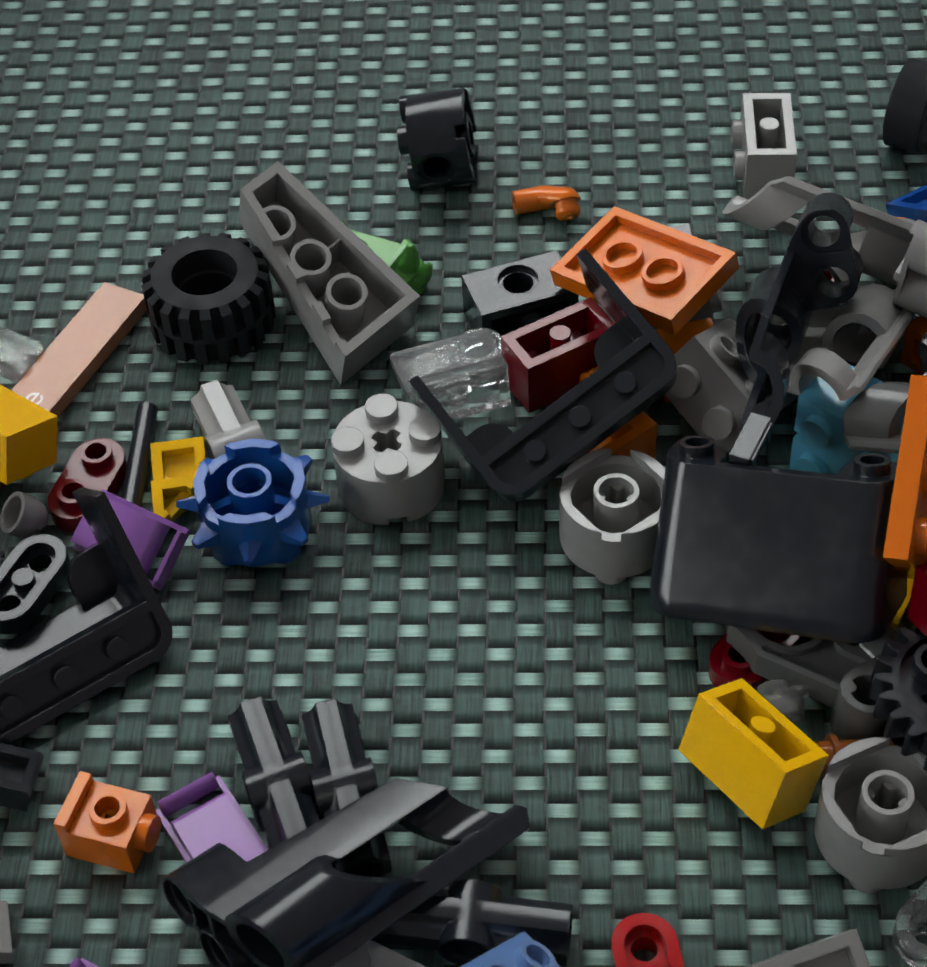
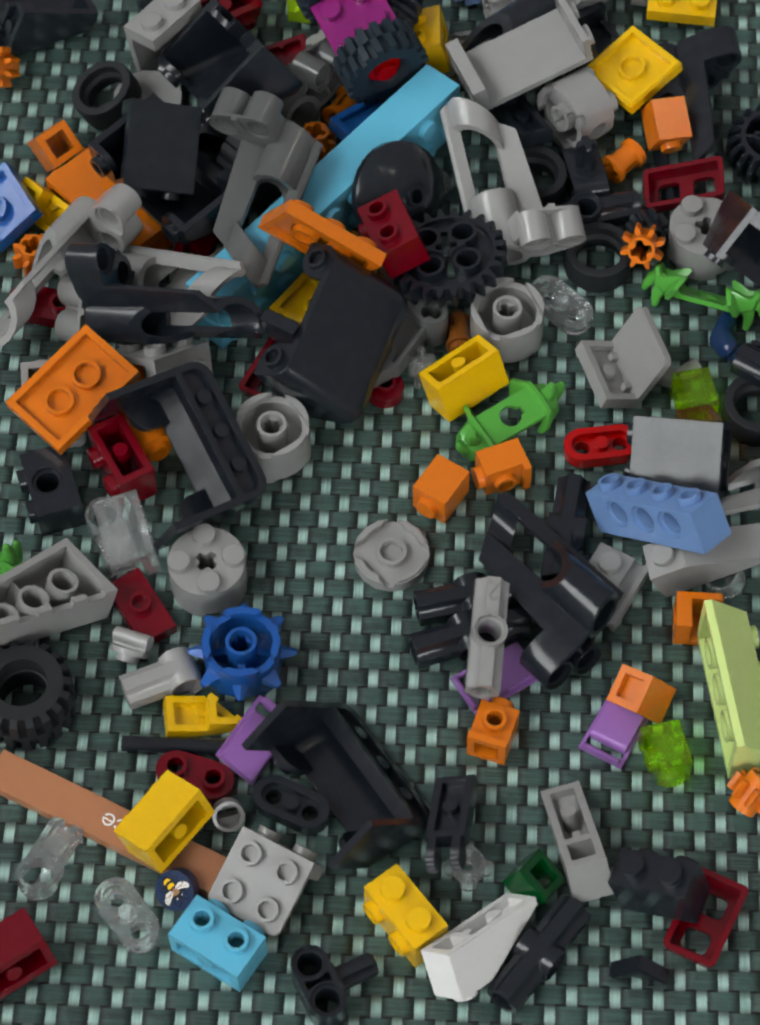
camera: 90 degrees left, 10 degrees up
none -> light grey plate [110,626,154,664]
none -> dark red plate [111,567,177,644]
none -> light grey tile [353,519,430,592]
none -> orange brick [413,454,470,524]
none -> bright green piece [455,378,565,461]
none -> light grey piece [464,575,510,699]
none -> orange brick [471,438,532,495]

